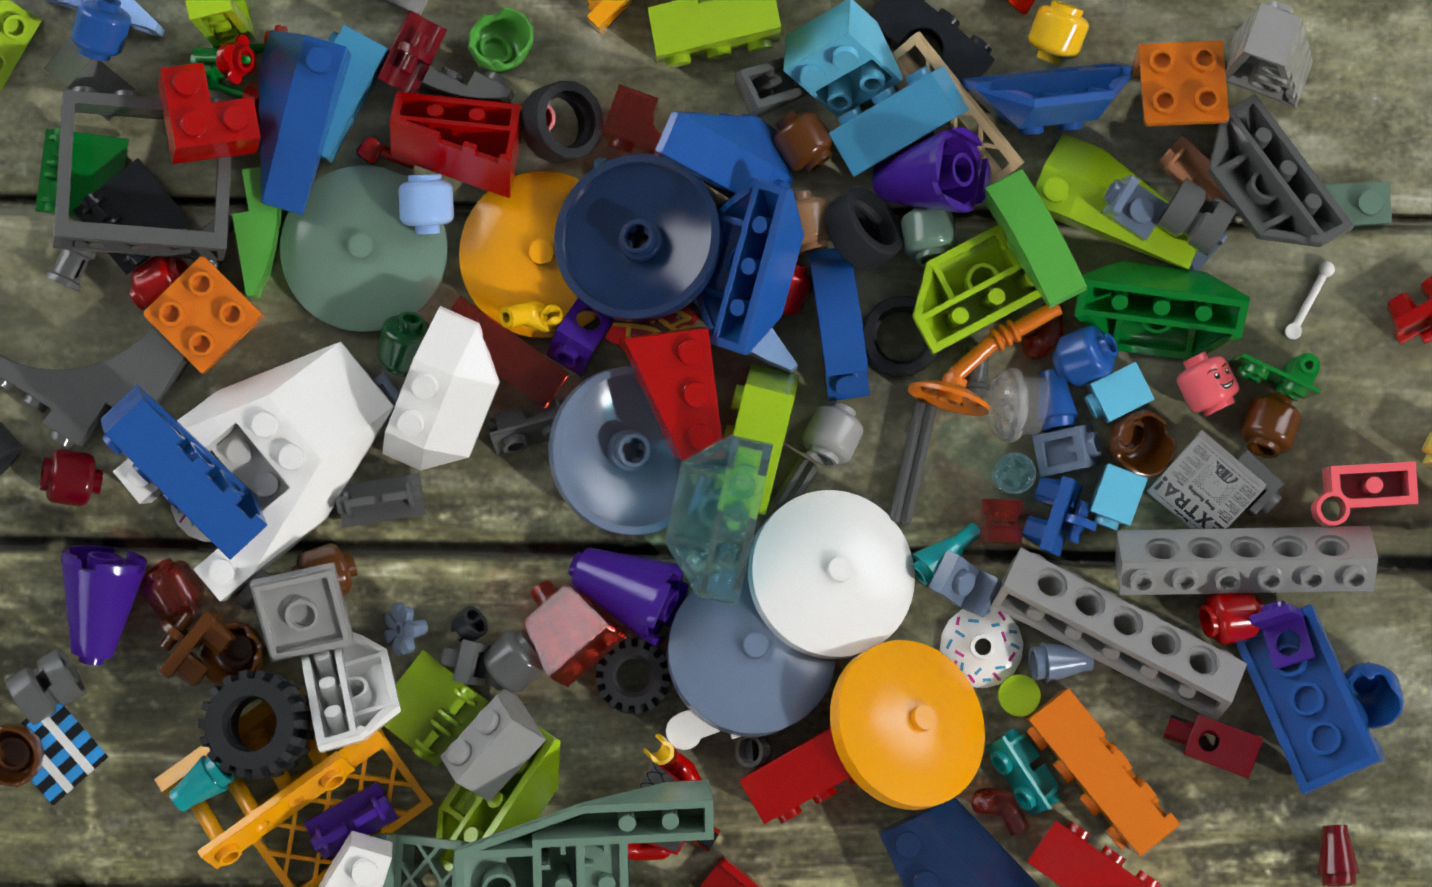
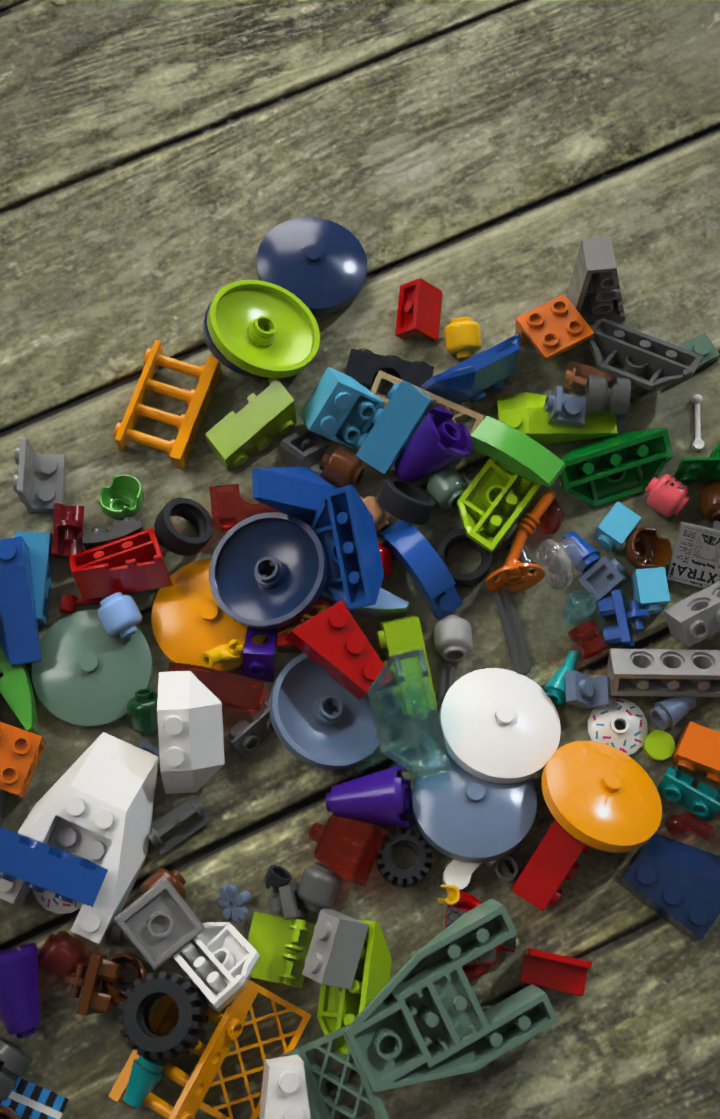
camera: 30 degrees left, 15 degrees down
dark purple hinge [304,781,399,860] -> none
blue head [1053,325,1118,387] -> none

